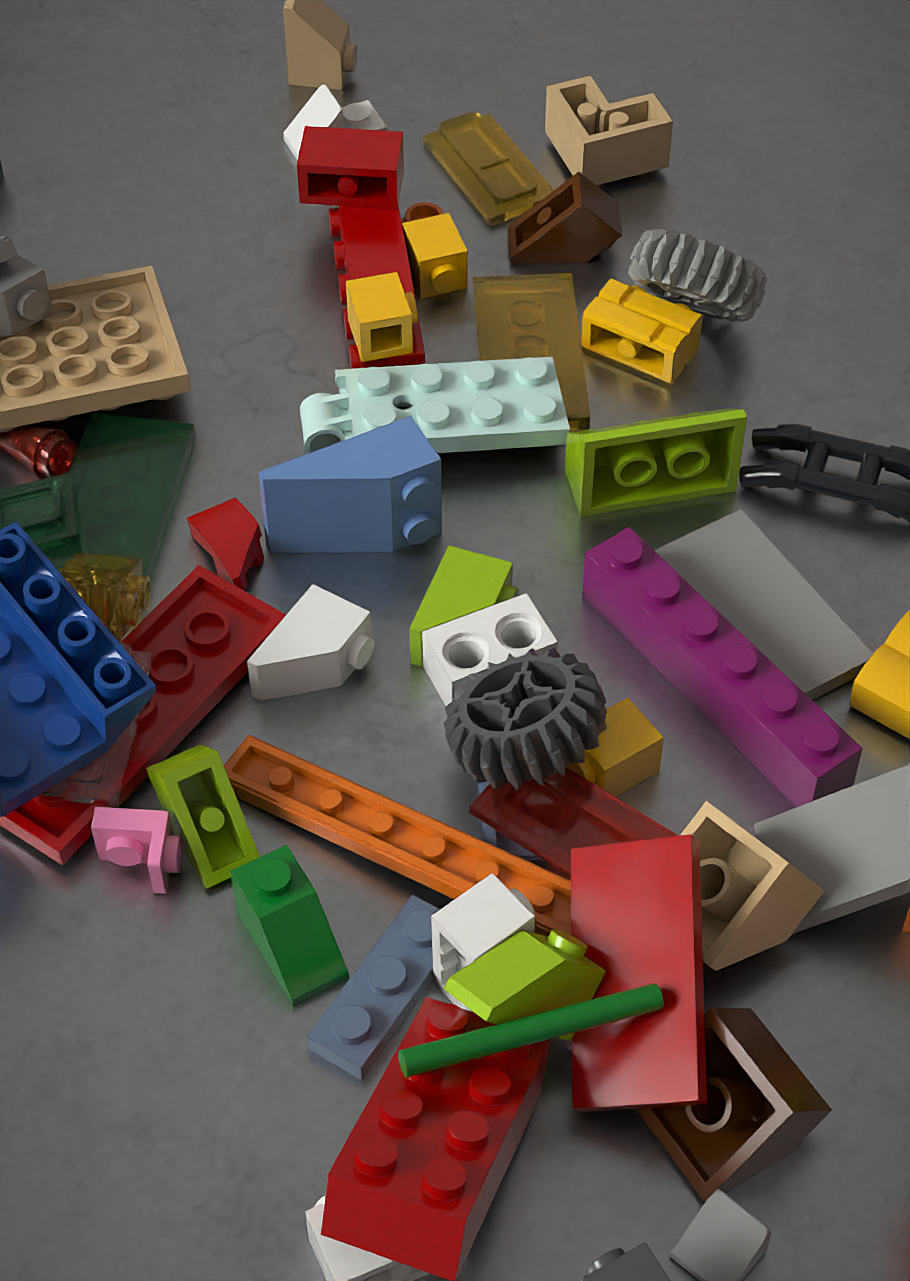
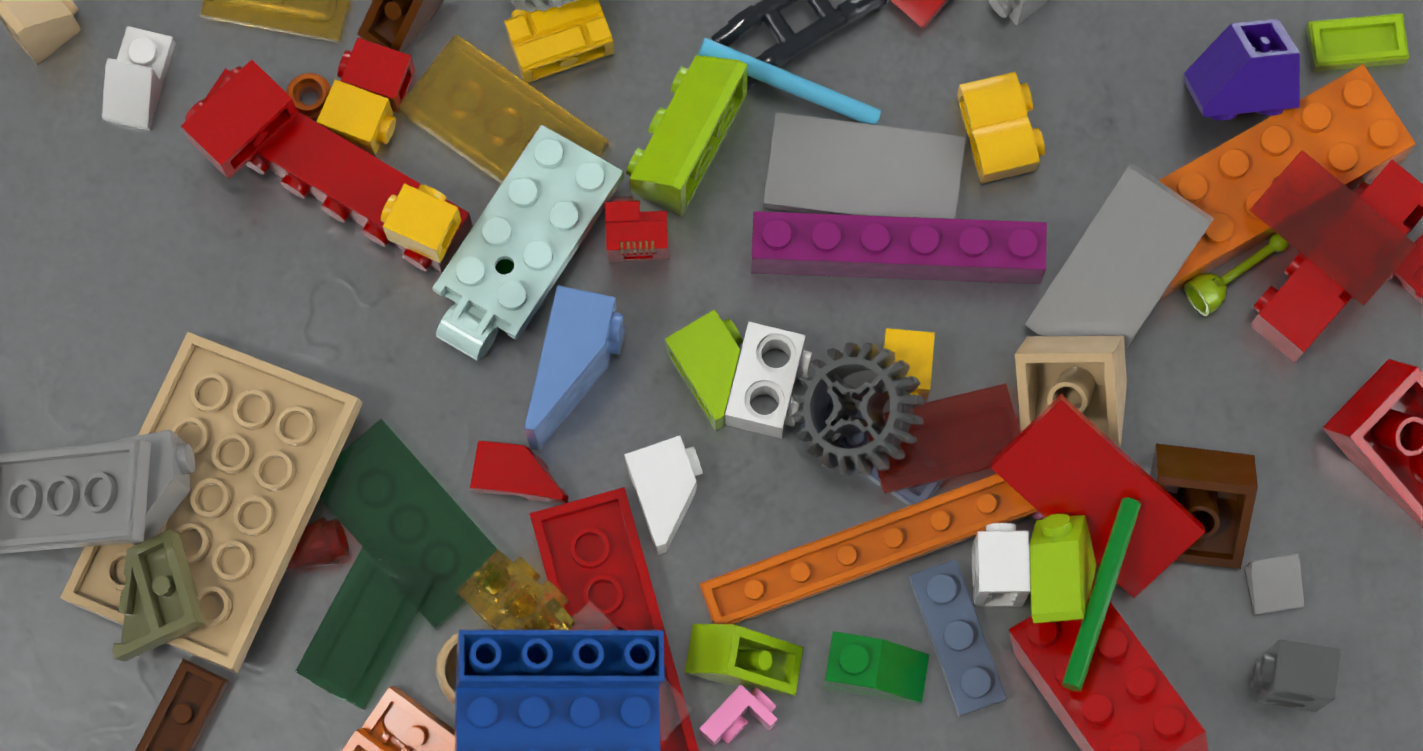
camera: 50 degrees left, 25 degrees up
none -> red brick [337,37,416,113]
none -> red piece [605,196,669,262]
none -> medium azure bar [697,37,881,125]

